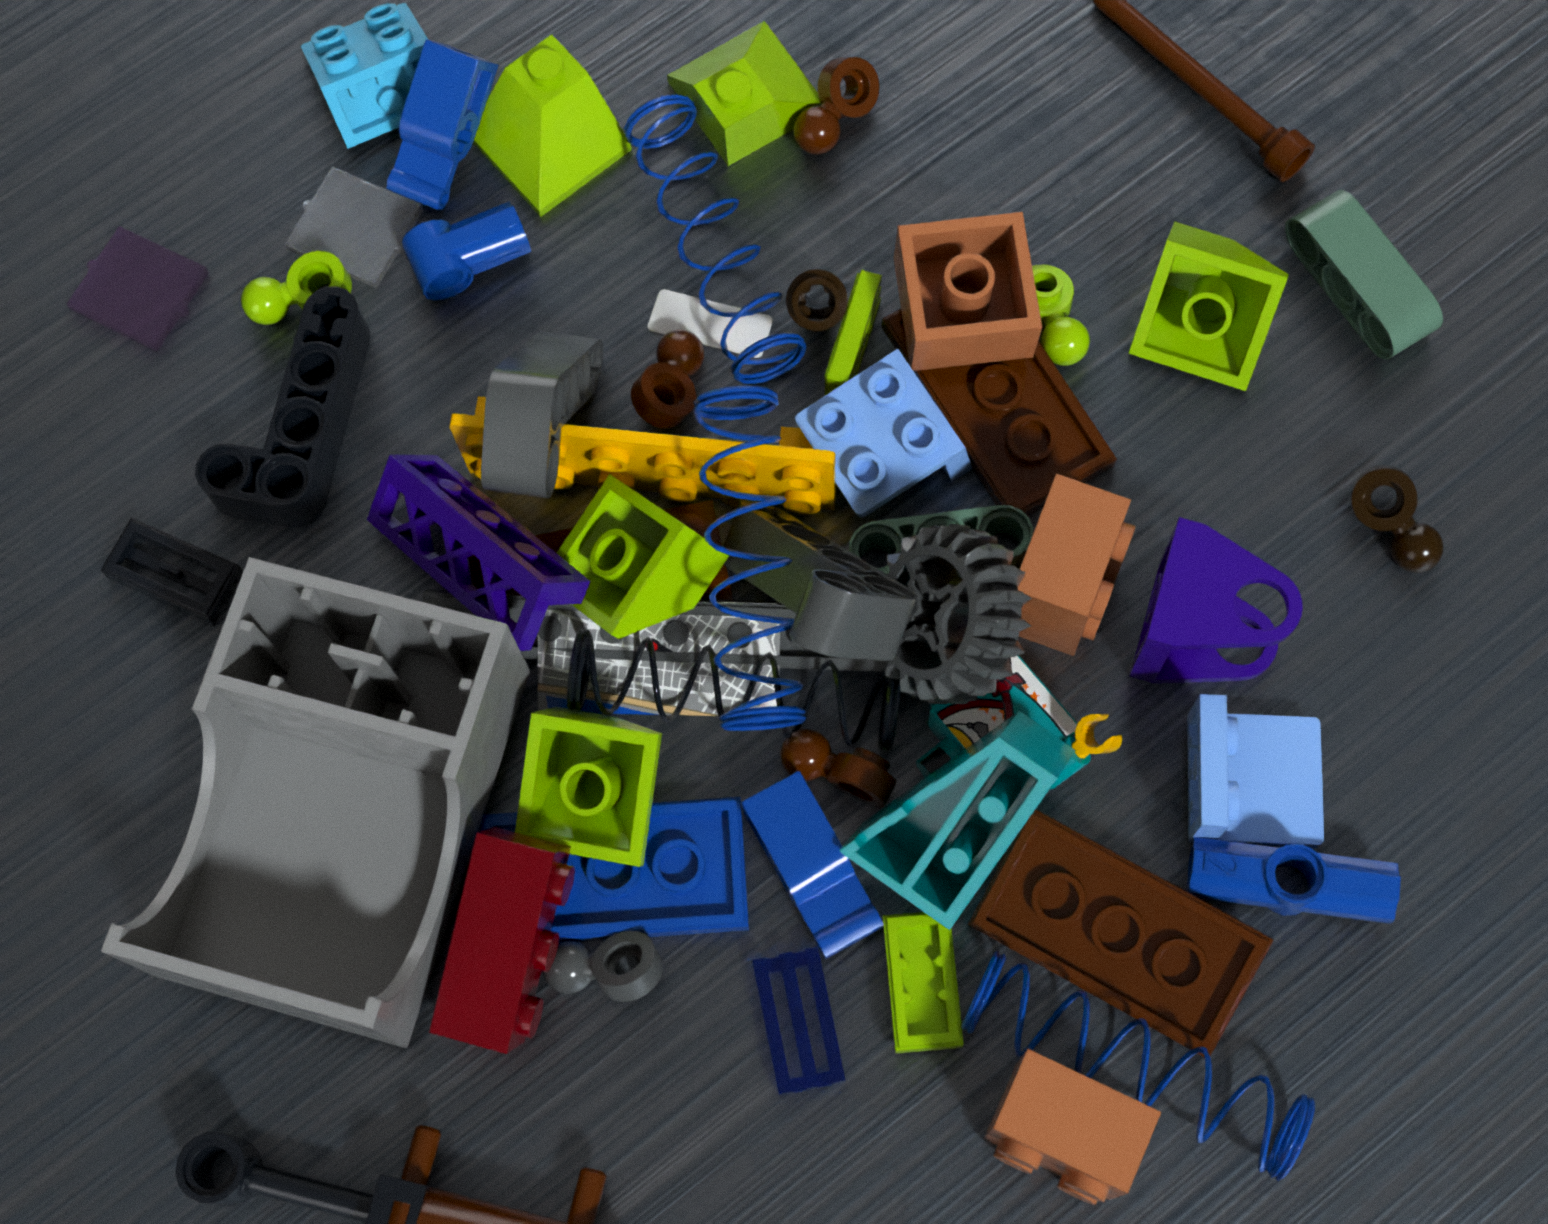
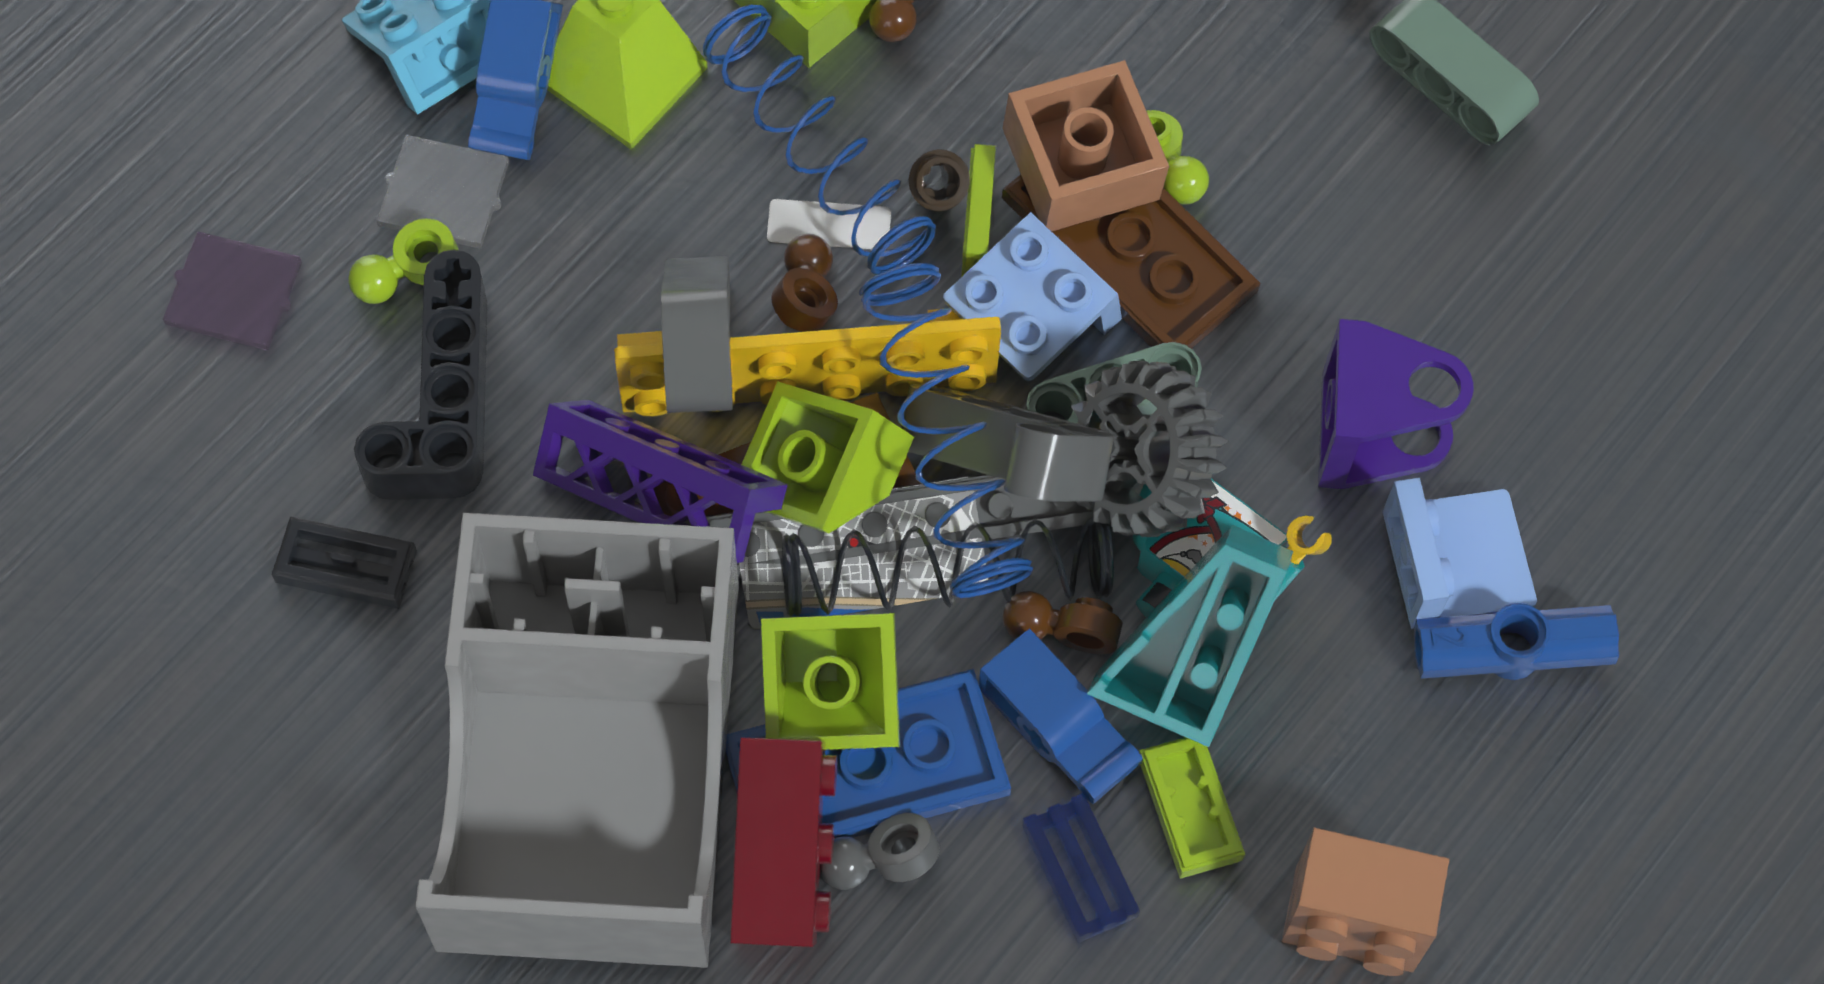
camera: 20 degrees left, 5 degrees down
blue piece [402,201,531,301] -> none
blue piece [961,951,1315,1181] -> none
reddish brown tile [968,809,1274,1058] -> none
nougat brick [1018,473,1136,656] -> none
lime slope [1128,221,1289,391] -> none
dark brown plate [1351,465,1444,573] -> none

